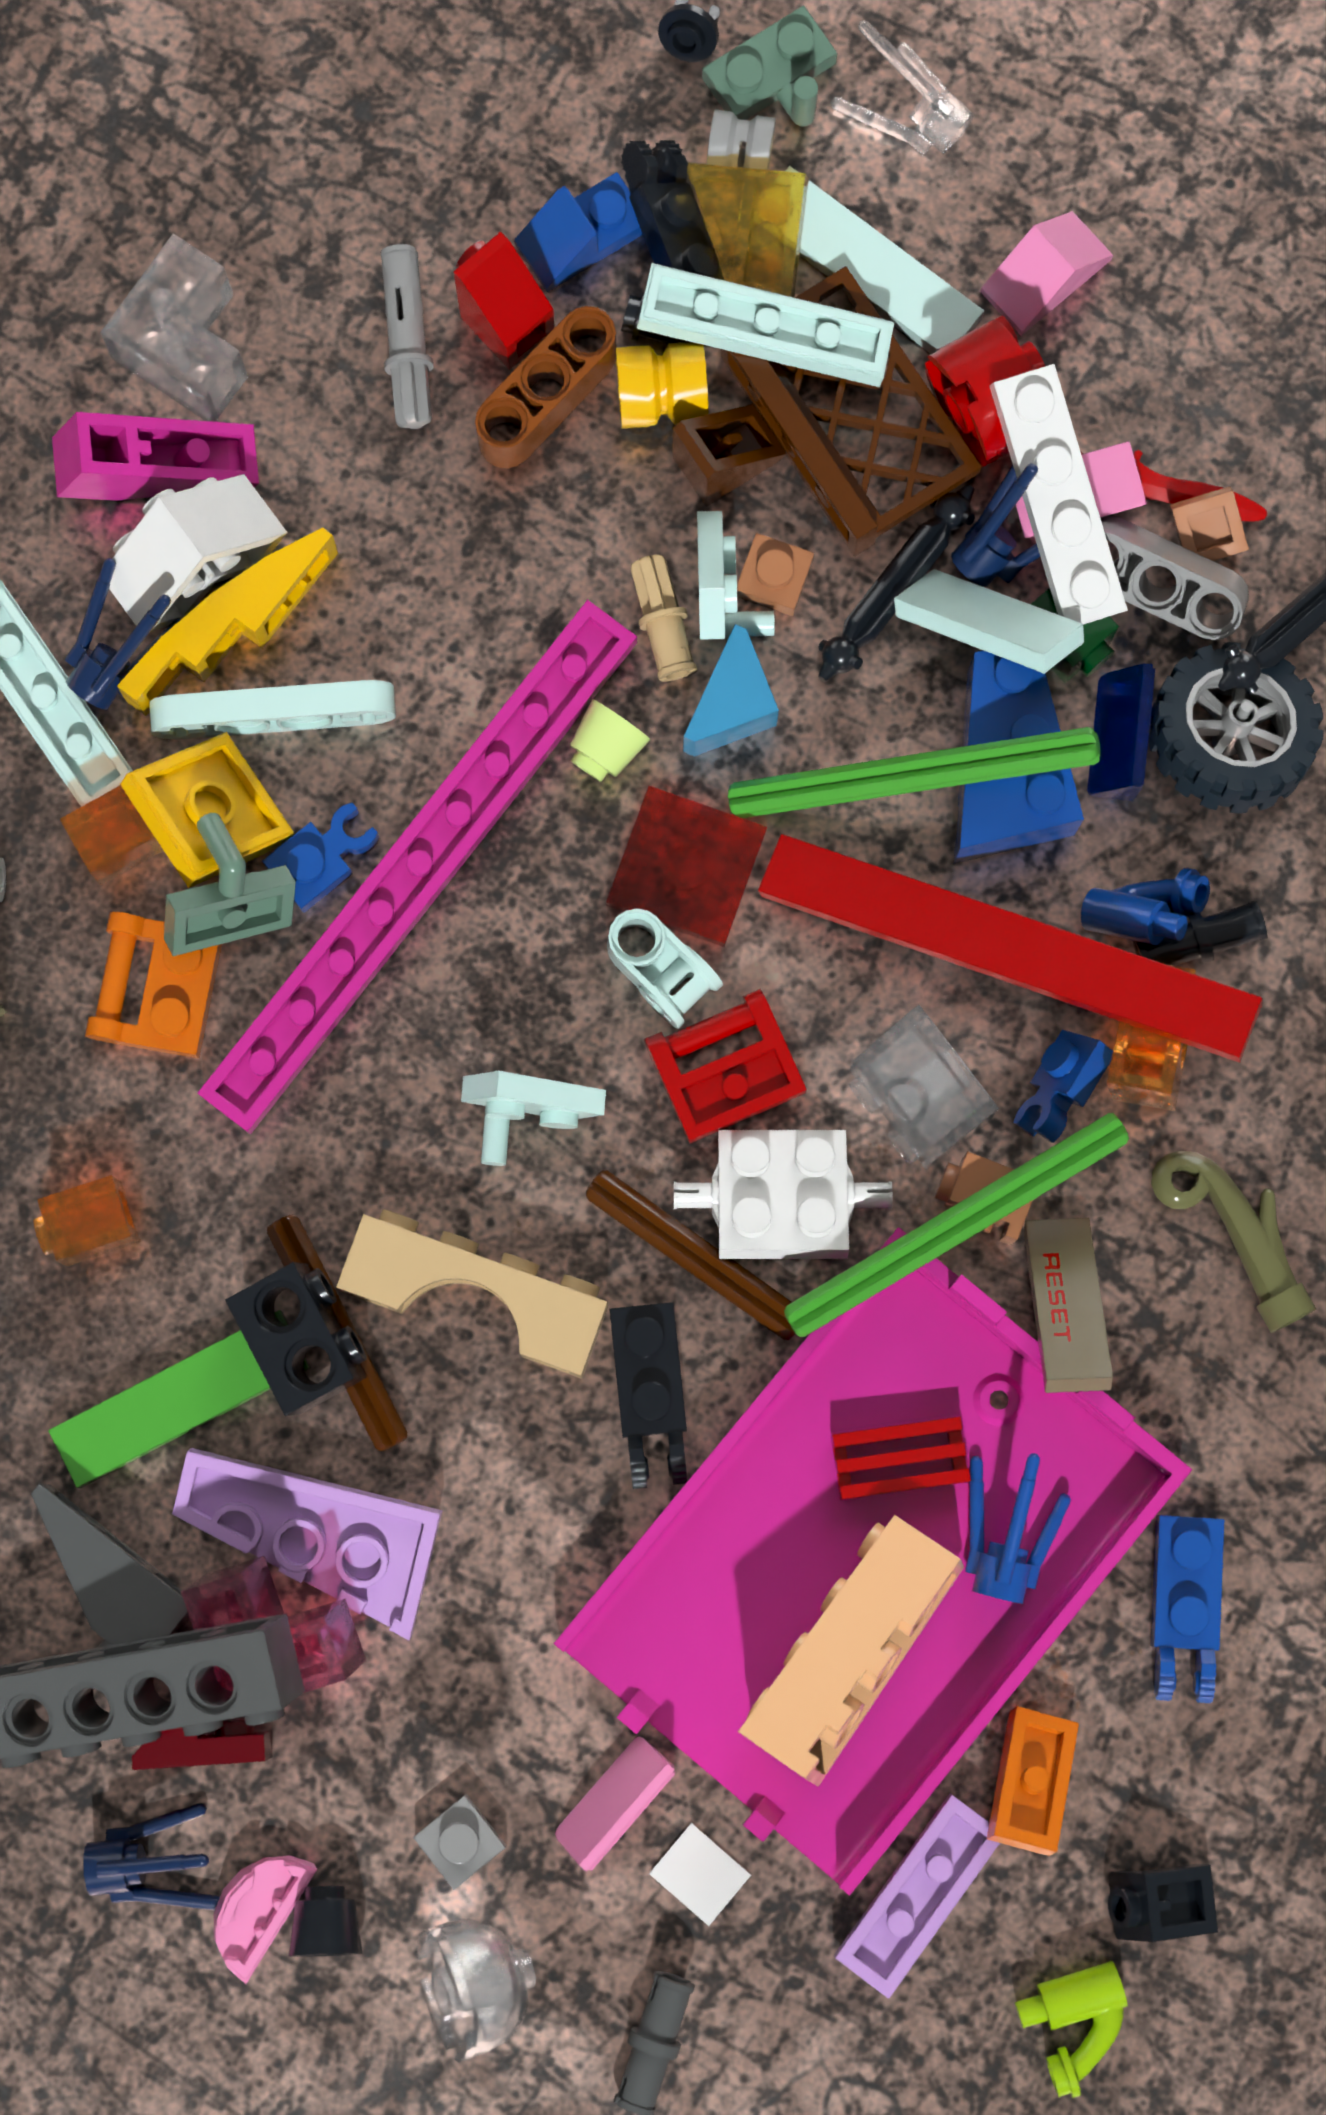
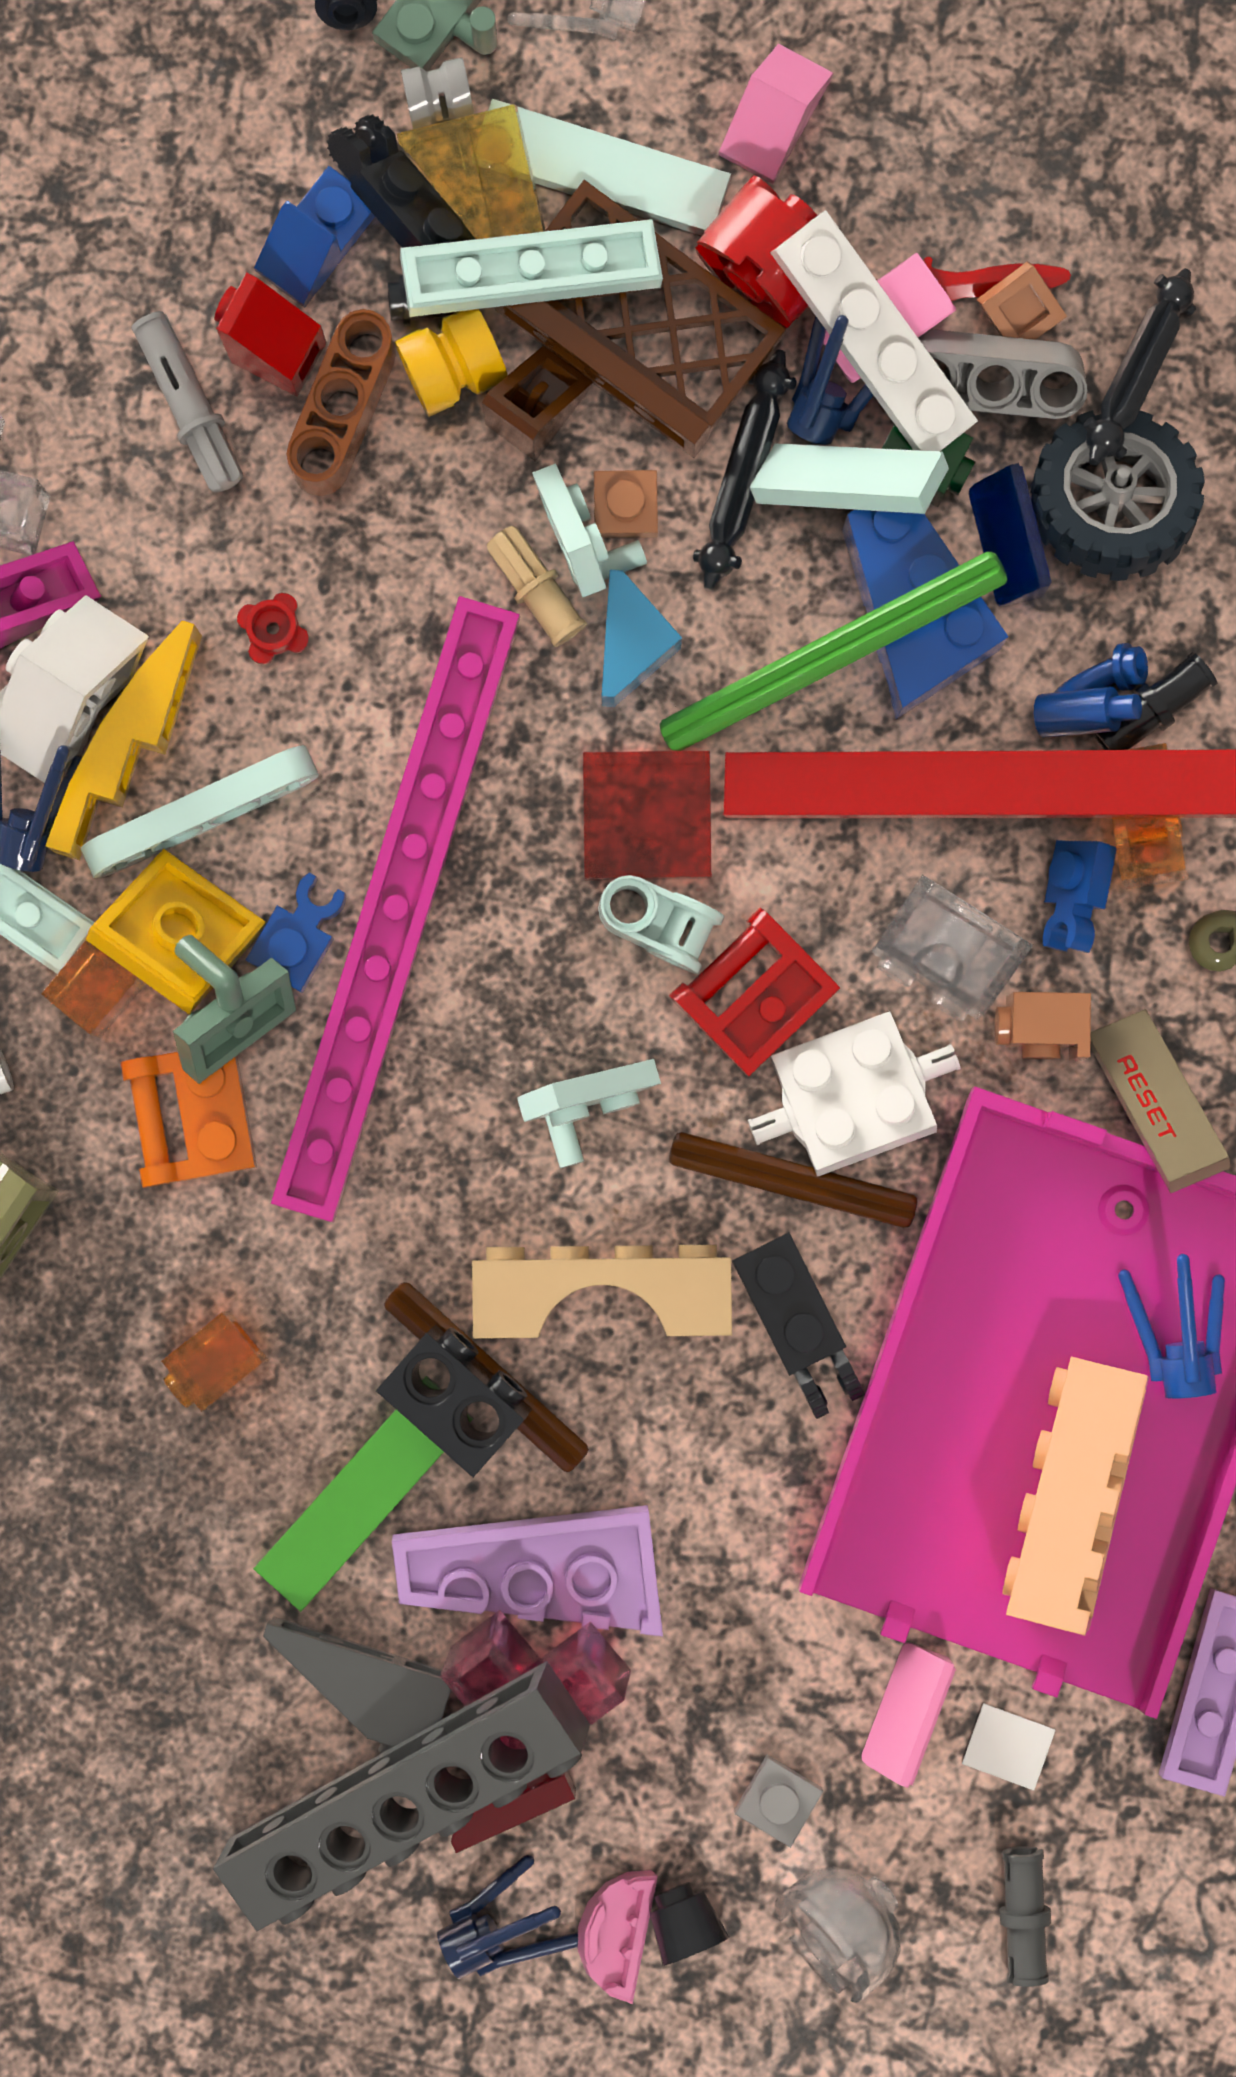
camera: 20 degrees left, 5 degrees up
yellowish green hat [570,699,650,782] -> none
bright green axle [784,1113,1129,1337] -> none
red tile [831,1416,971,1500] -> none
none -> red plate [237,593,309,665]

